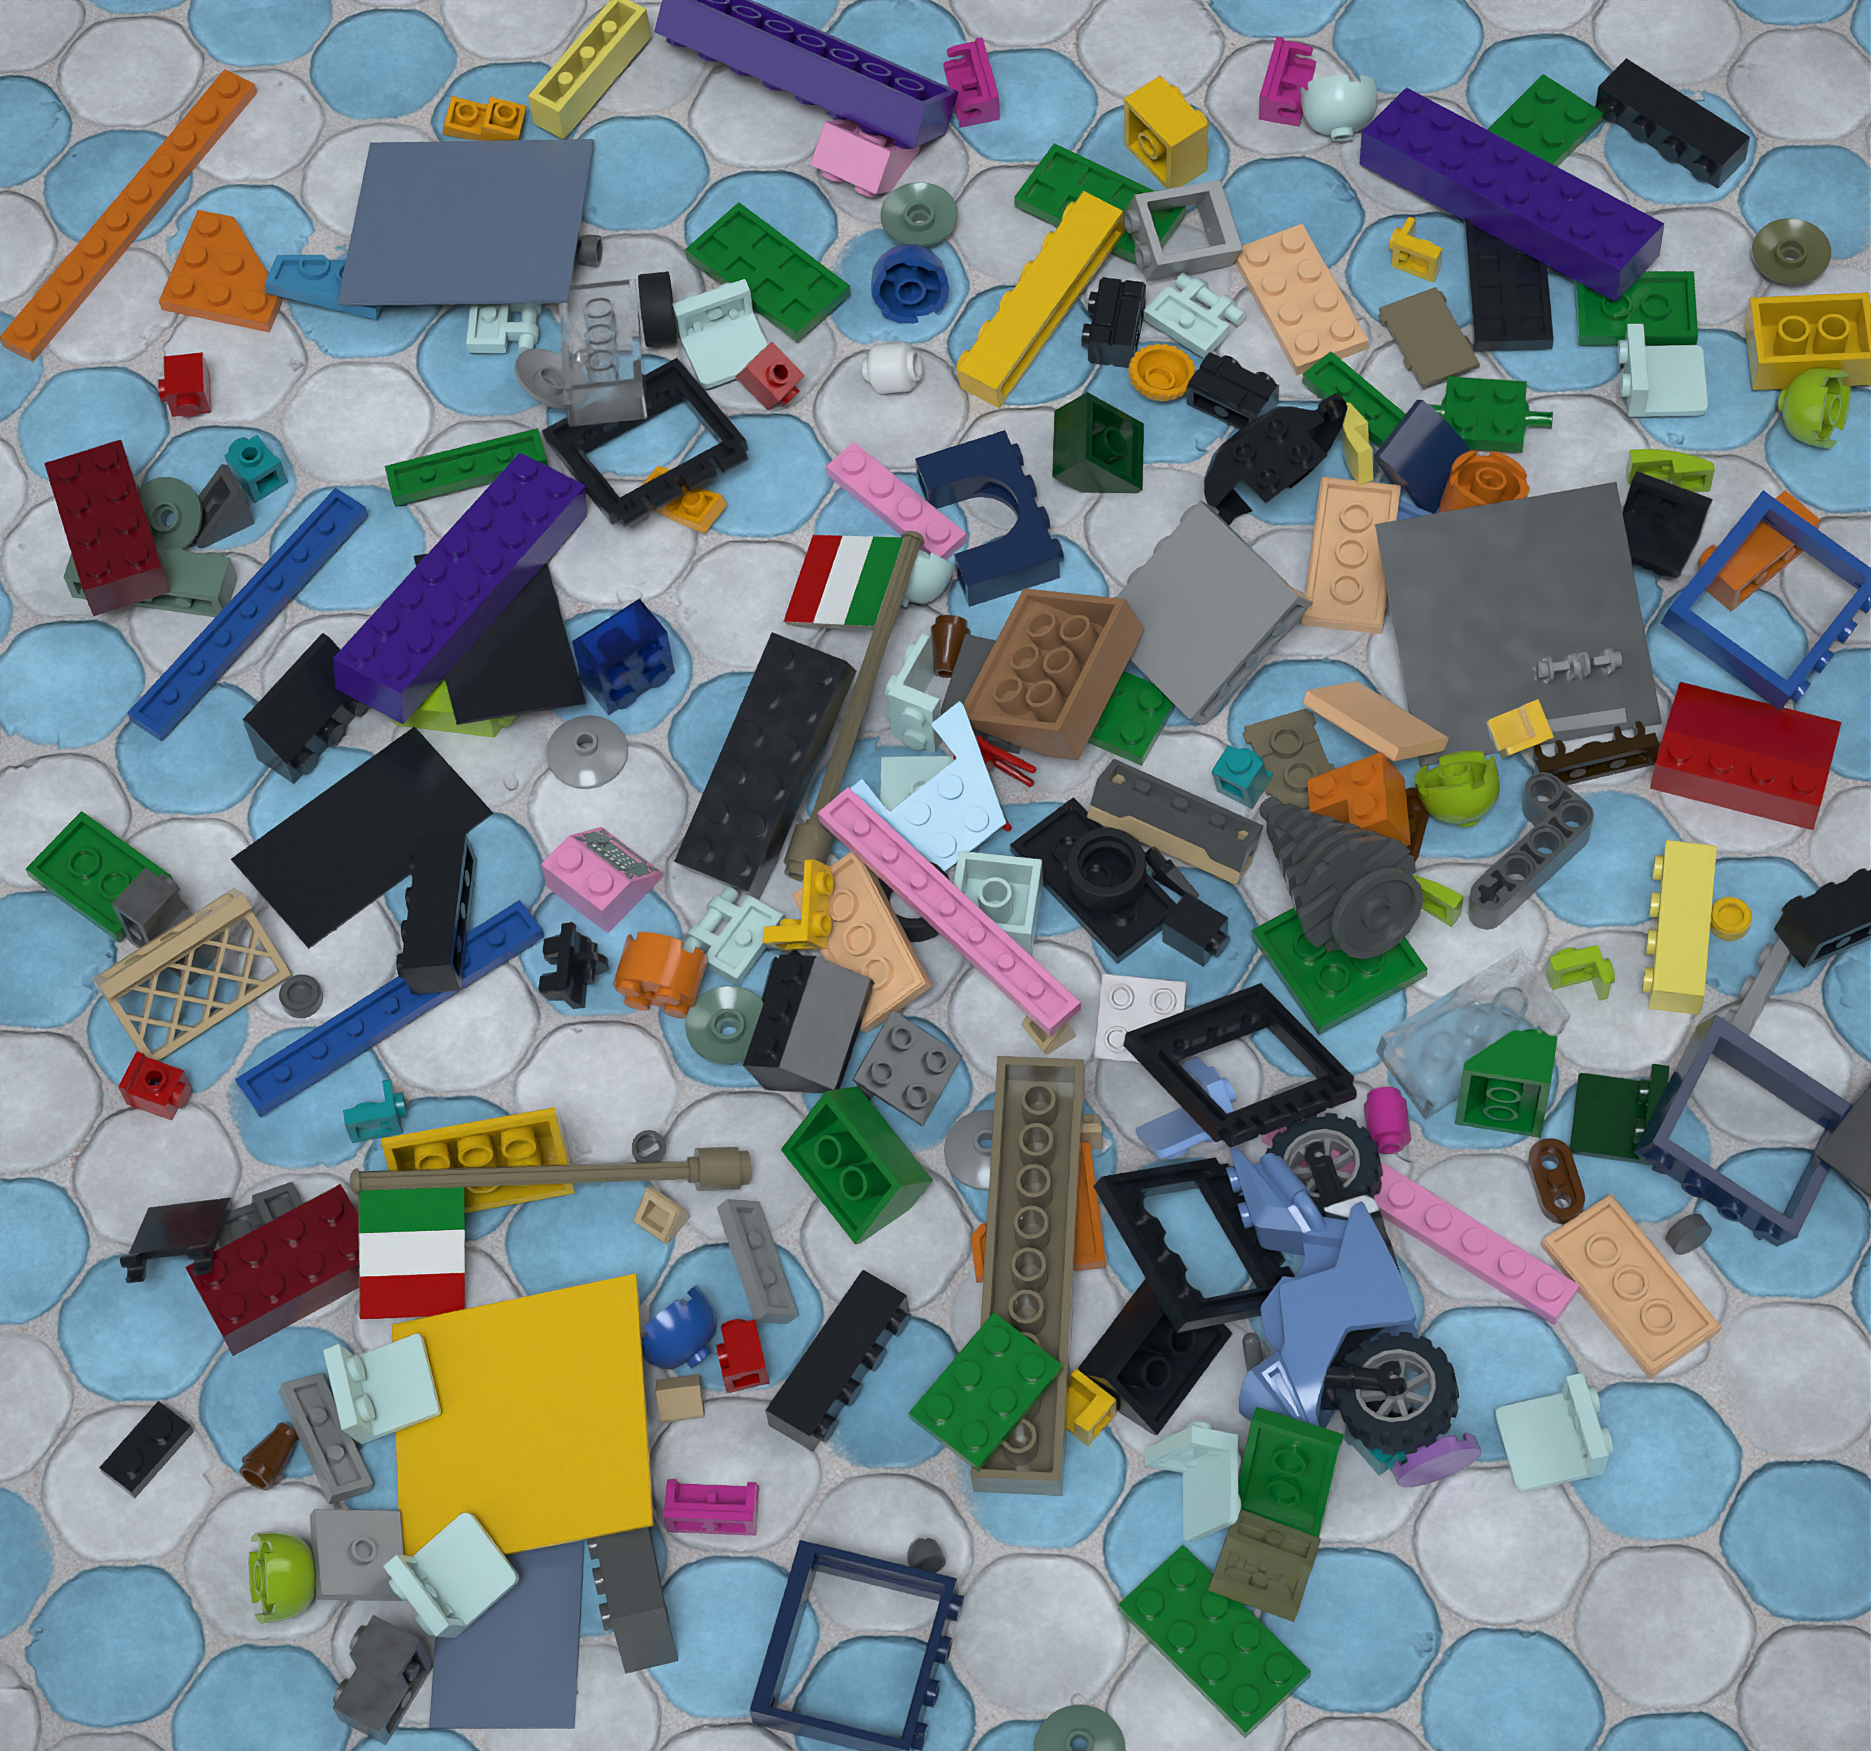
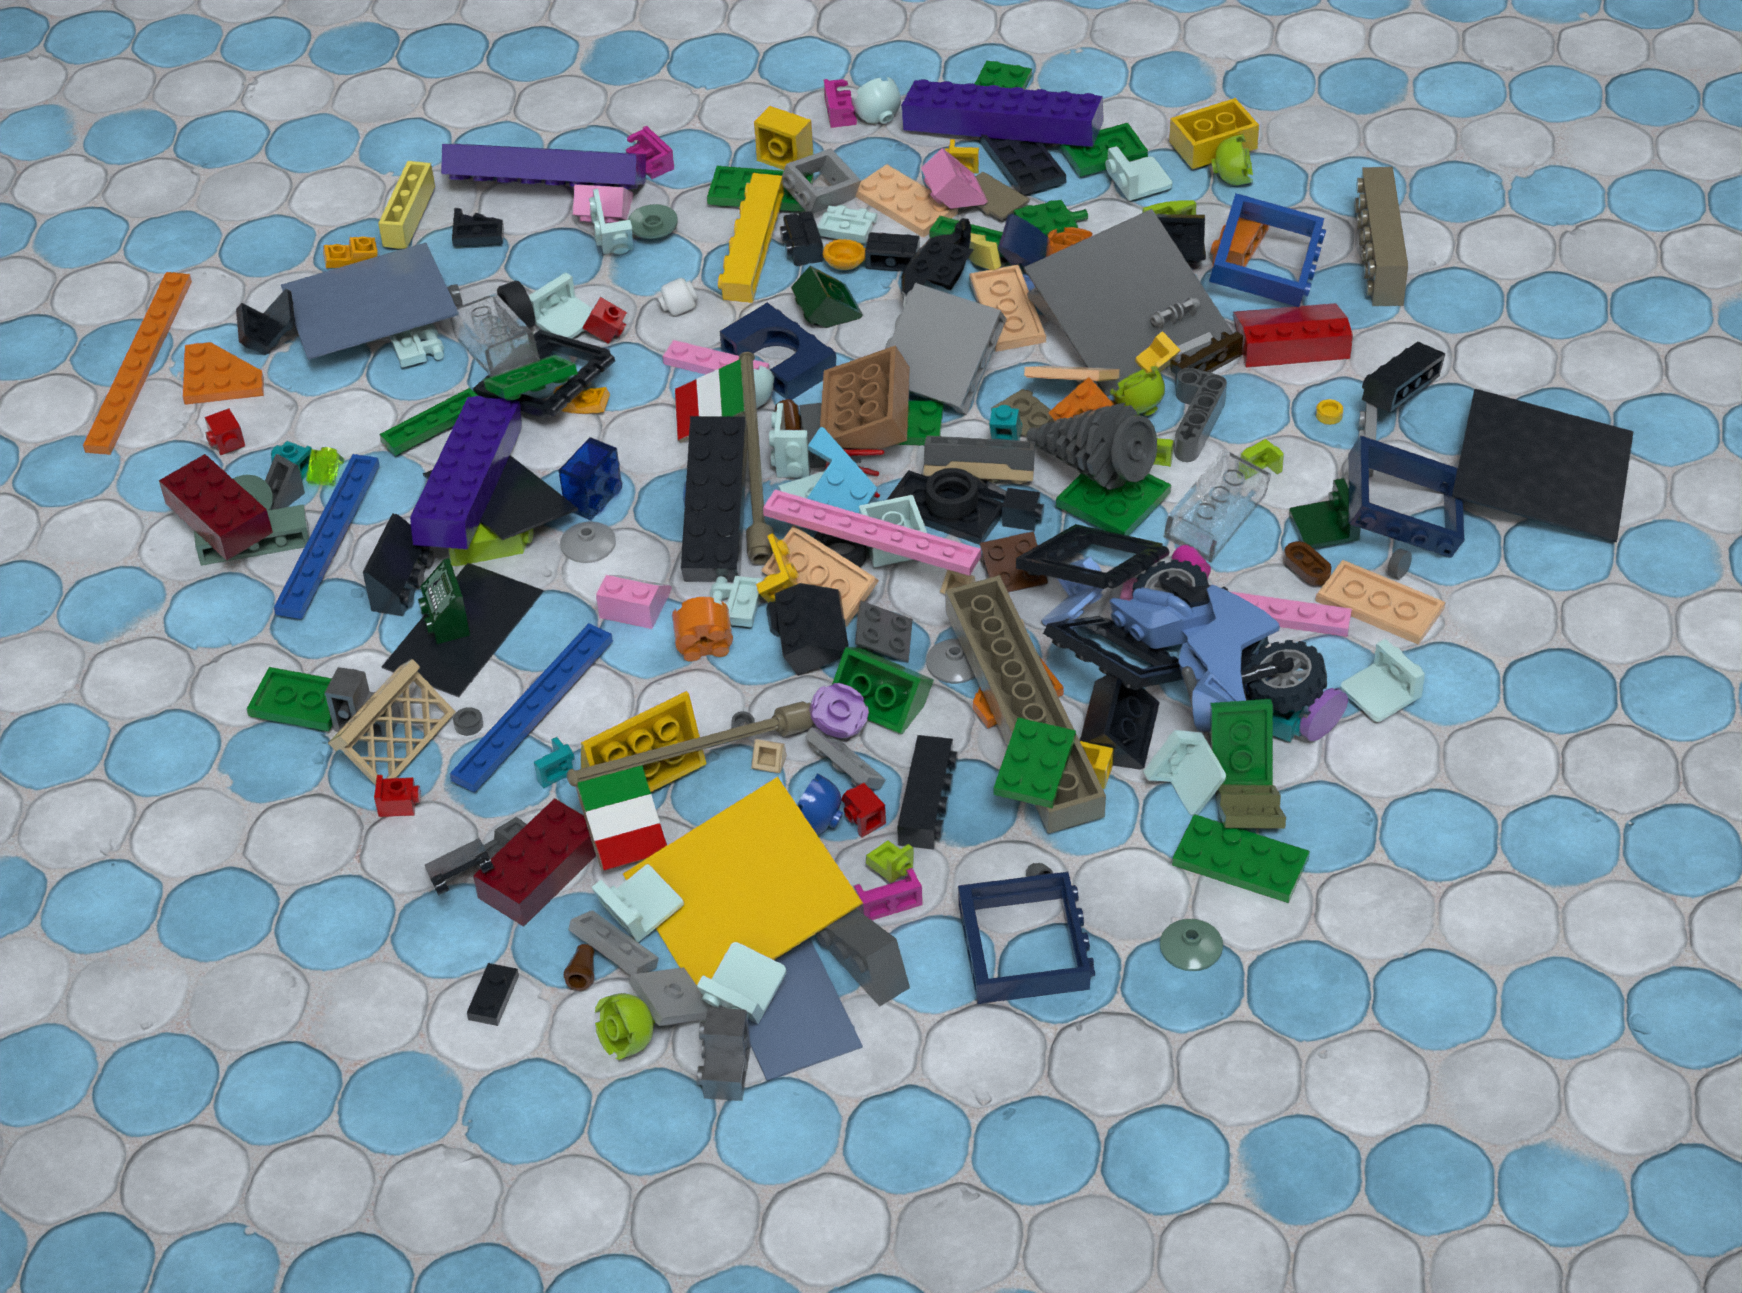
camera: 25 degrees left, 15 degrees down
dark azure wing [265,255,382,320] -> none
black brick [396,833,477,995] -> none
light grey dish [514,349,588,409] -> none
black hips [538,922,609,1009] -> none
tan slope [655,1374,704,1423] -> none
green plate [685,202,851,342] -> none
sand green dish [685,986,763,1064] -> none
blue cylinder [871,244,949,324] -> none
green slope [1455,1029,1558,1138] -> none
black brick [1595,58,1750,189] -> none
light yellow brick [1642,840,1717,1015] -> none
olive dish [1752,218,1831,285] -> none
none -> black bracket [236,289,295,355]
none -> clear neon green bracket [306,447,344,486]
none -> dark green slope [418,558,470,644]
none -> black wing [452,208,504,246]
none -> green plate [483,355,578,400]
none -> light aqua bracket [589,189,633,255]
none -> medium lavender tile [809,683,869,738]
none -> lime bracket [866,840,914,883]
none -> bright pink slope [921,148,988,209]

